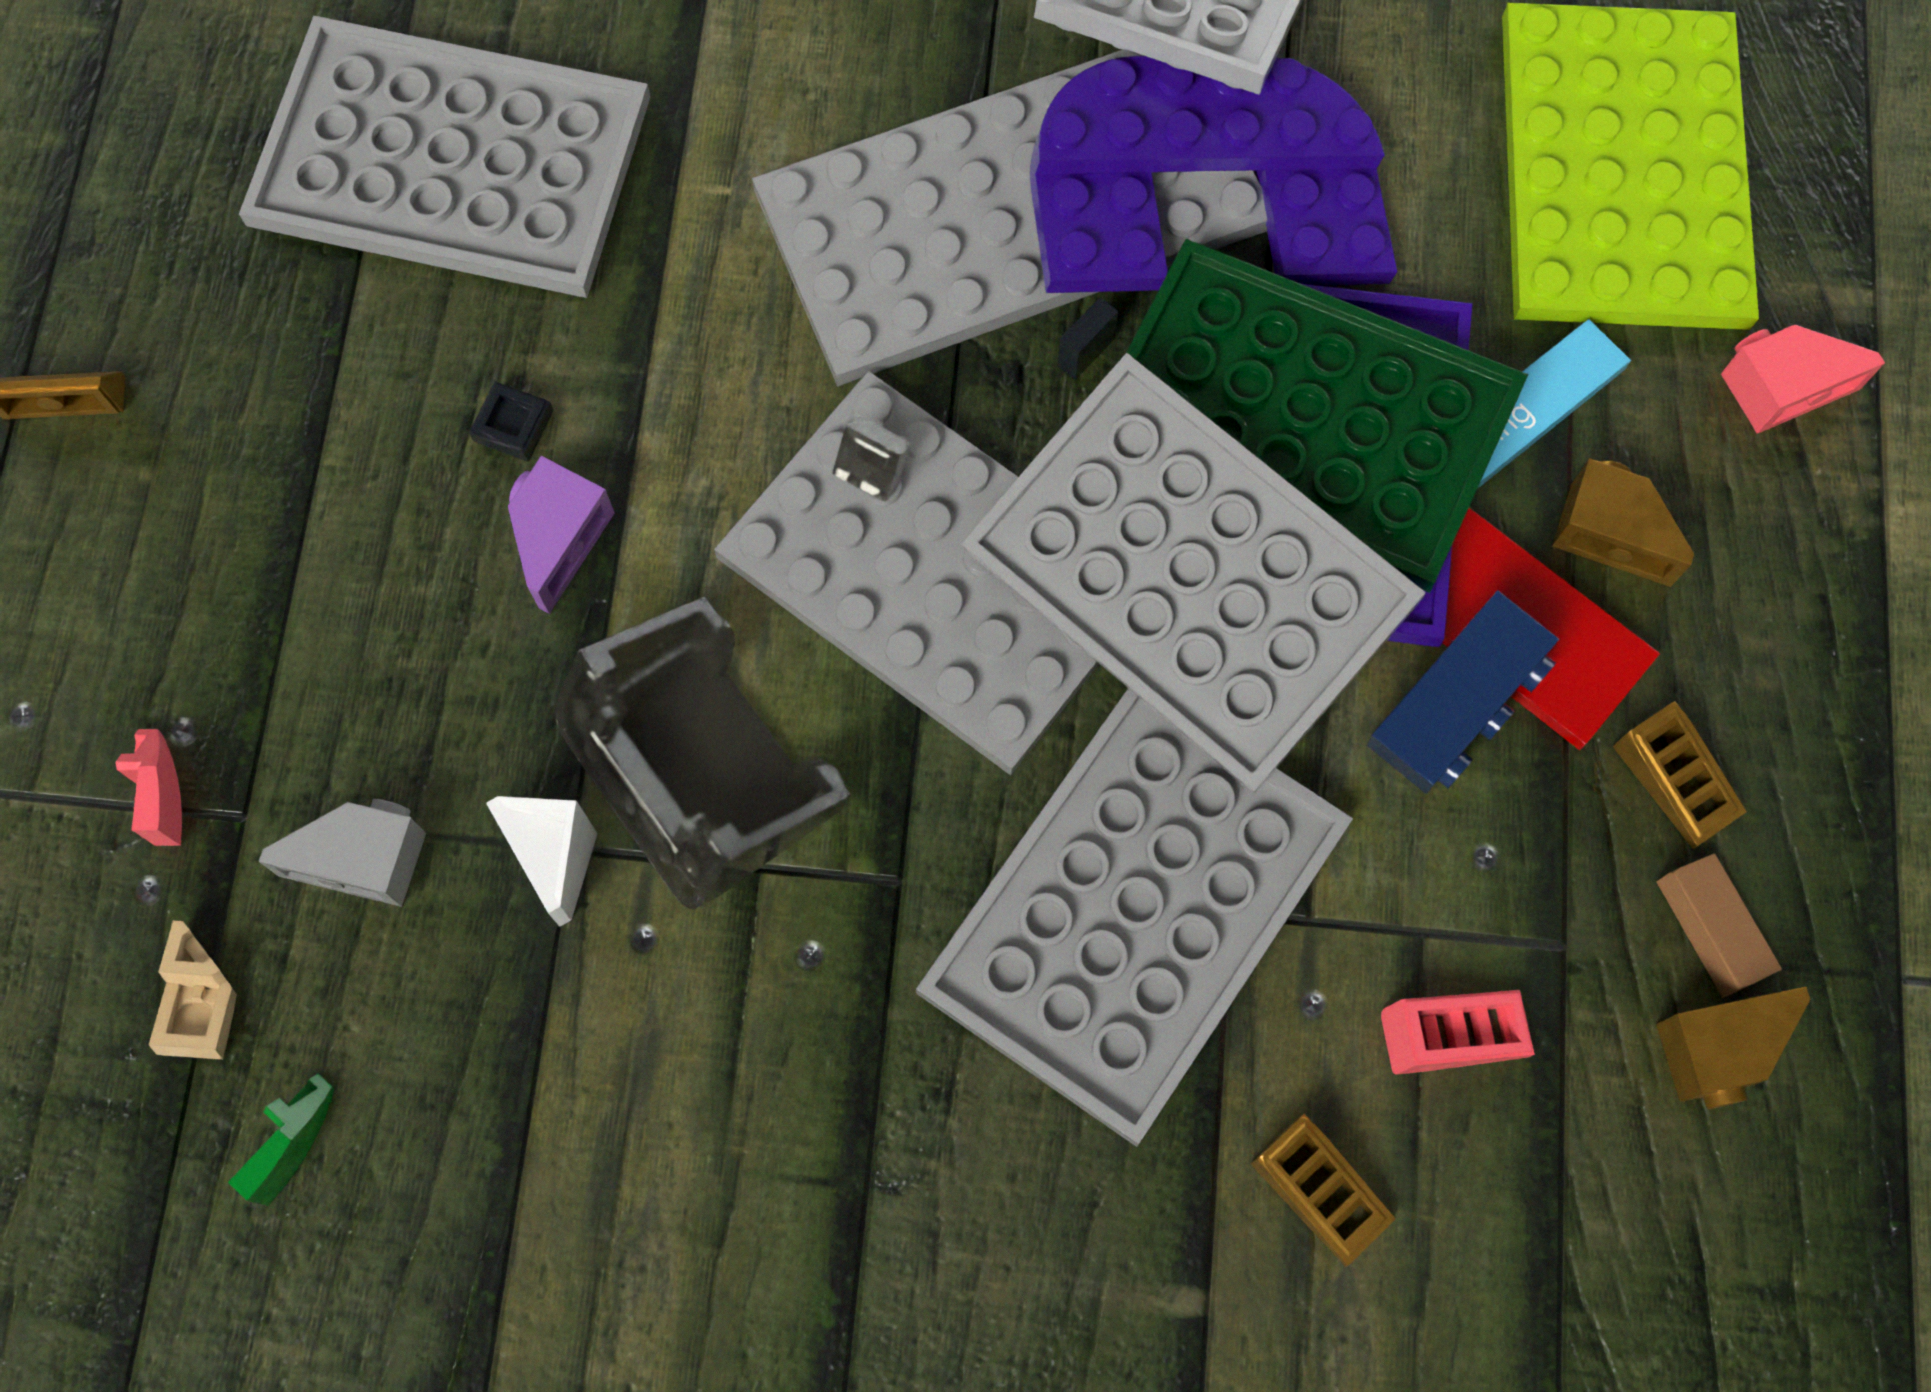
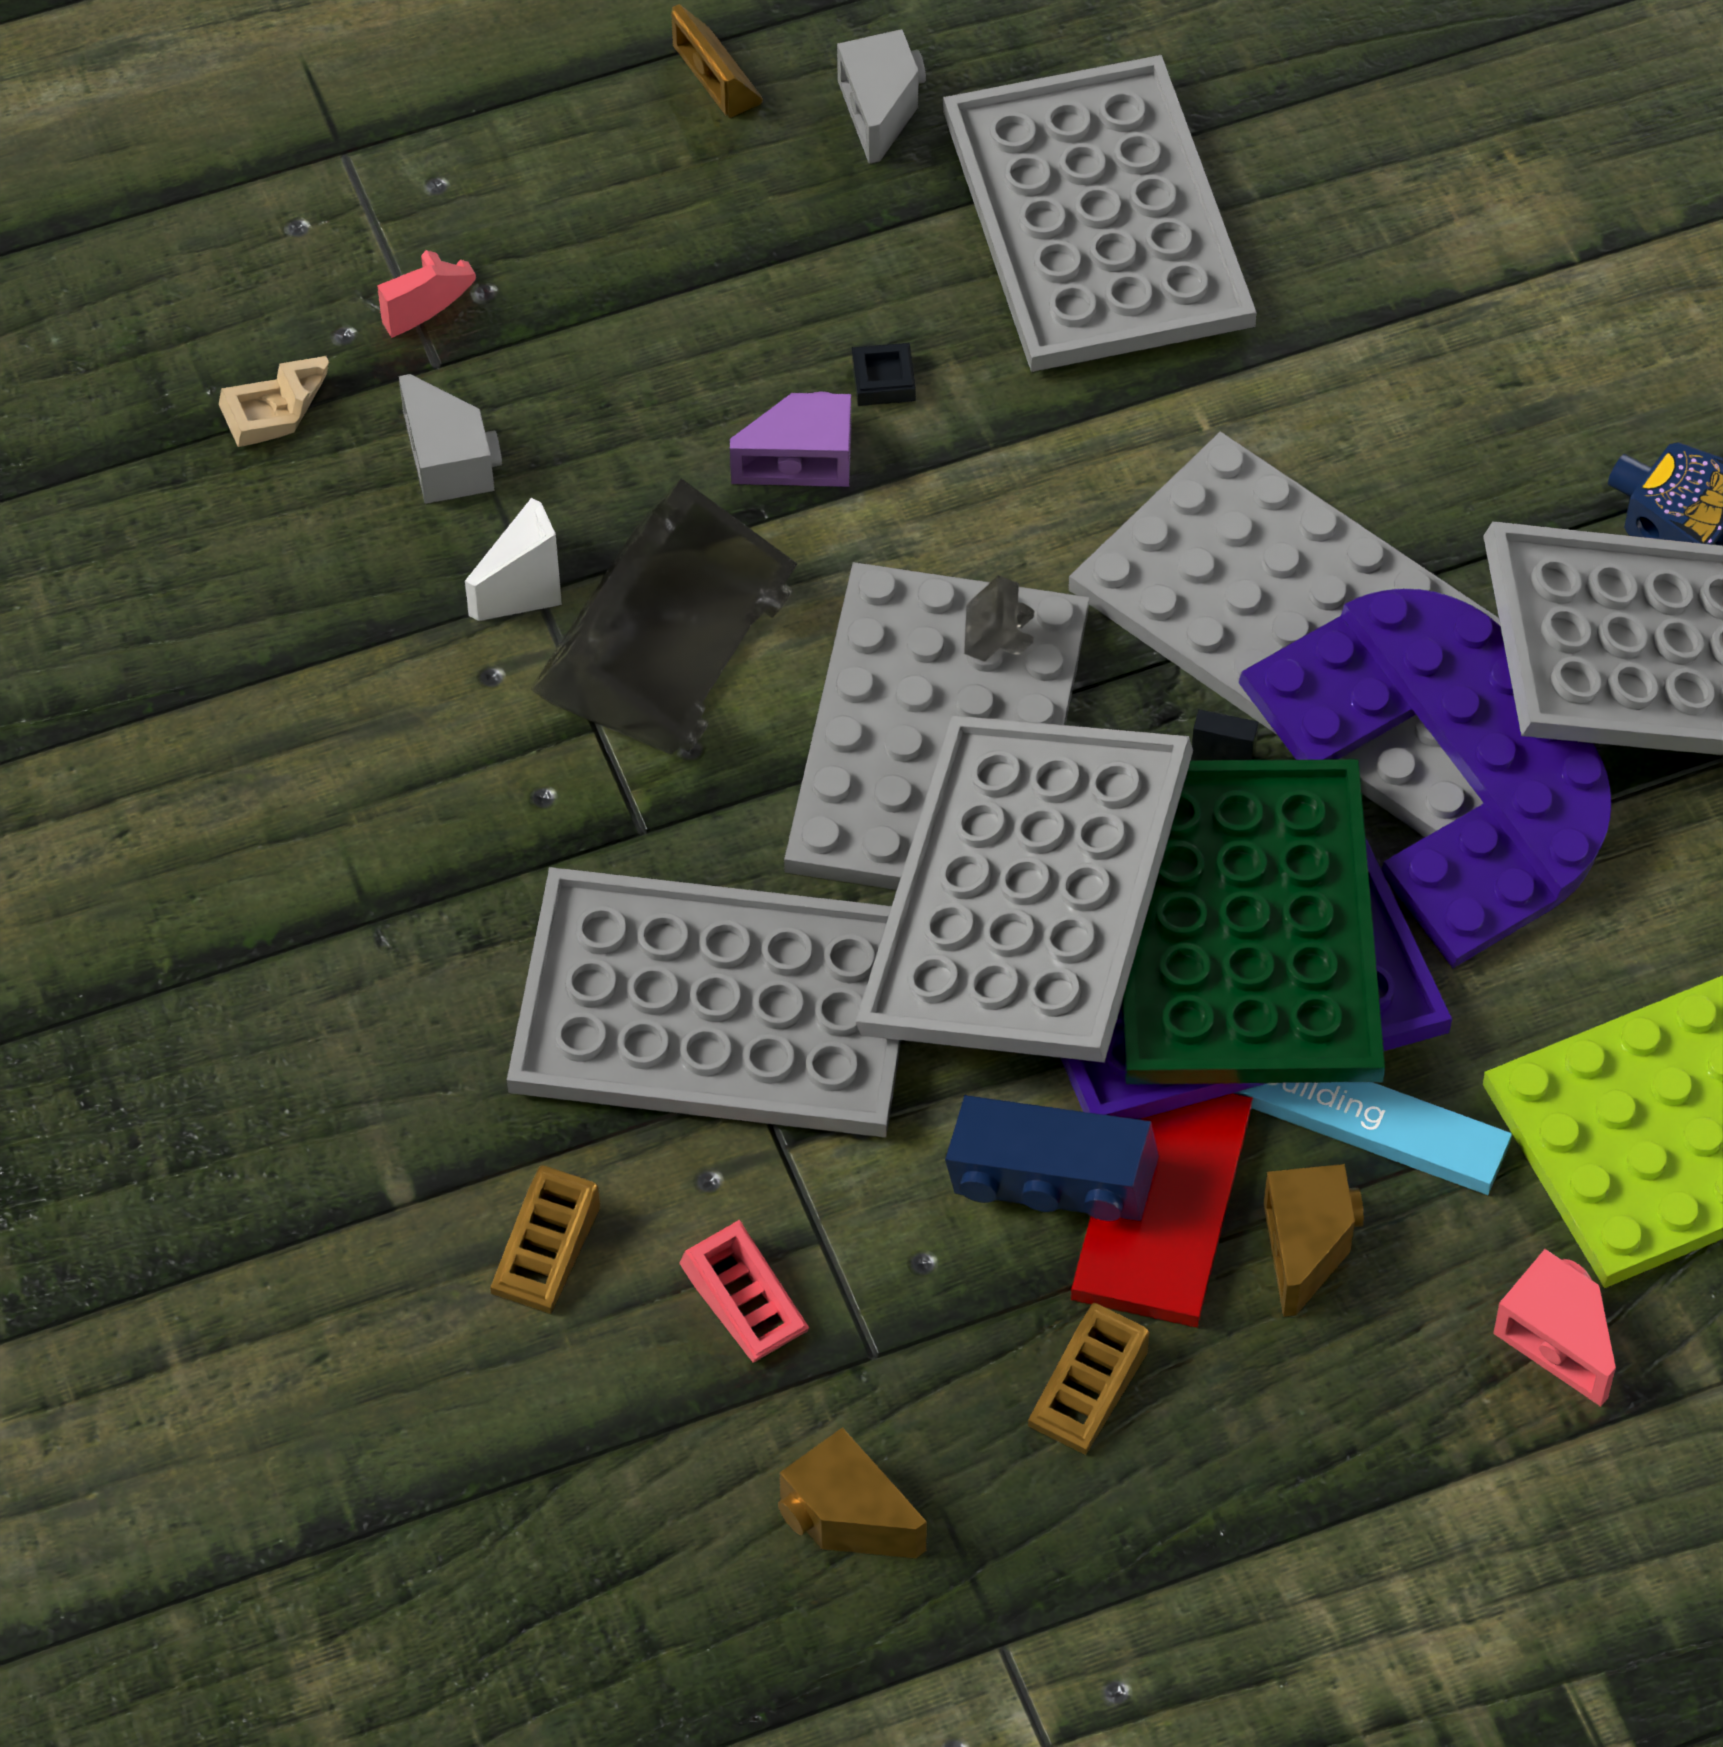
camera: 65 degrees right, 15 degrees down
green slope [228,1074,334,1206] -> none
medium nougat slope [1657,854,1782,998] -> none
none -> light grey slope [837,29,926,164]

